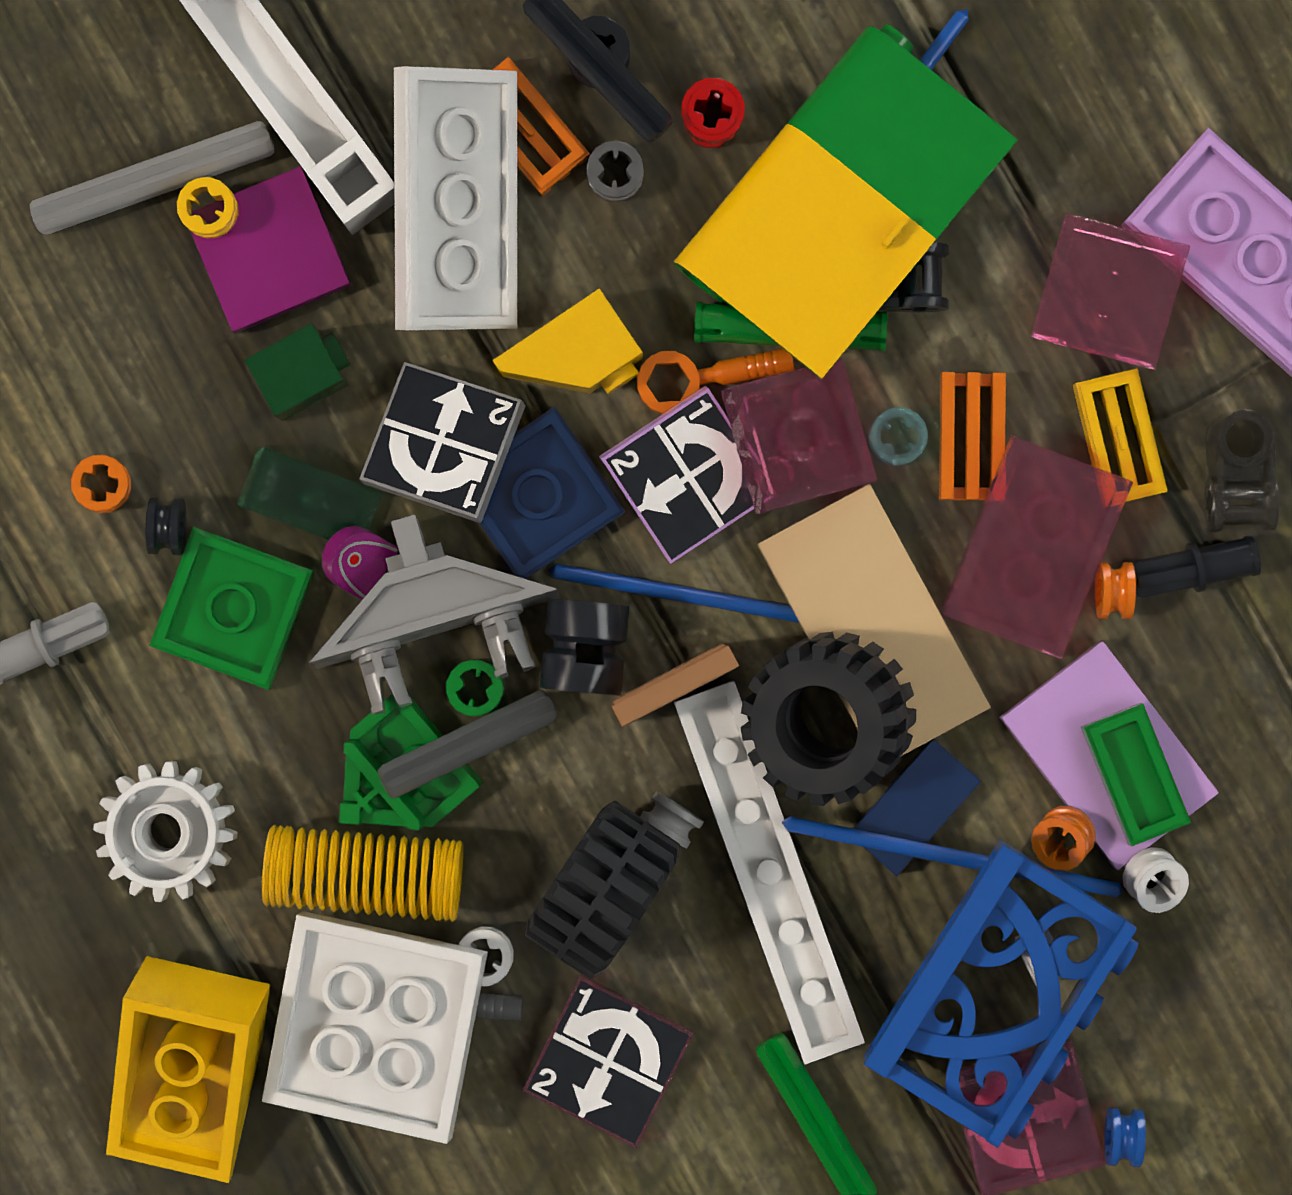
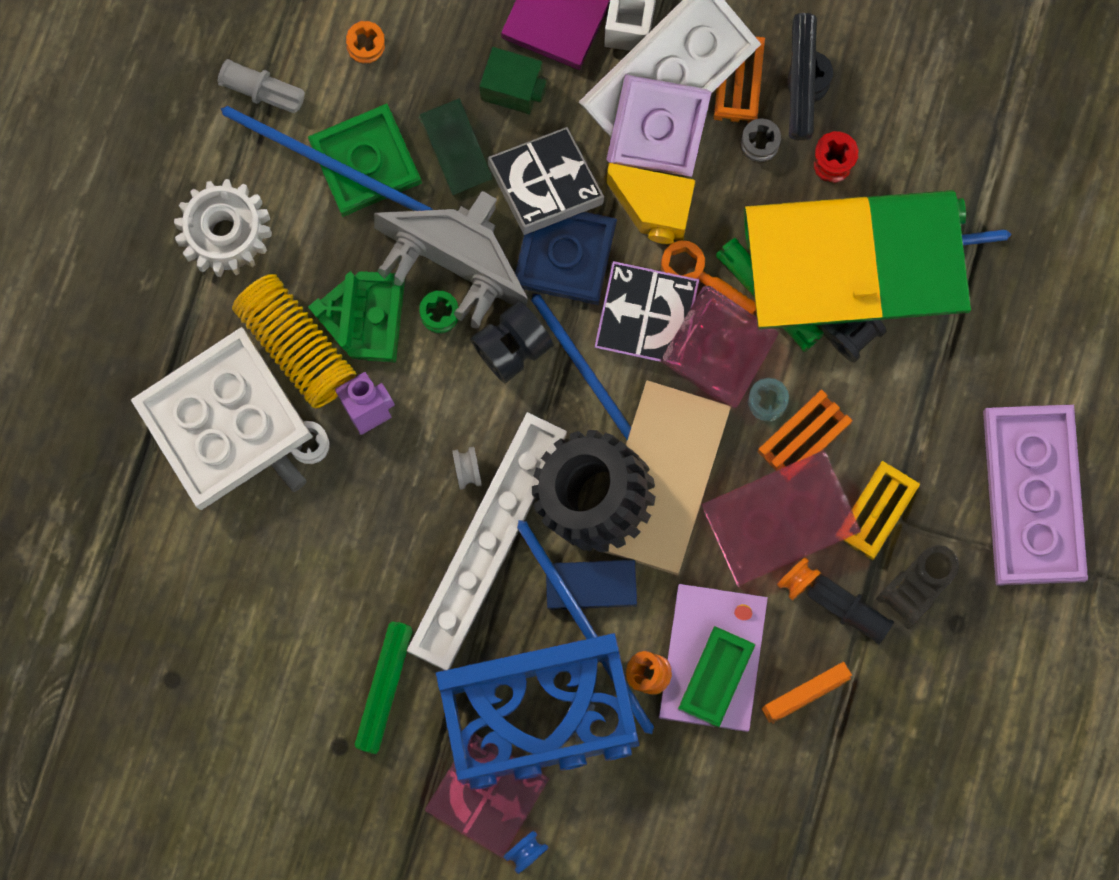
camera: 45 degrees right, 10 degrees down
yellow slope [106,956,270,1183] -> none
black bush [145,498,187,555] -> none
magenta tile [322,526,399,600] -> none
dark grey axle [378,690,557,798] -> none
tile [522,974,694,1148] -> none
black tyre [525,801,680,980] -> none
medium nougat tile [612,644,739,727] -> none
clear pink tile [1031,213,1190,370] -> none
white bush [1123,847,1189,913] -> none
none -> blue axle [221,106,433,211]
none -> medium lavender plate [335,372,395,435]
none -> lavender tile [606,75,711,177]
none -> coral piece [734,604,752,620]
none -> orange tile [762,662,852,724]

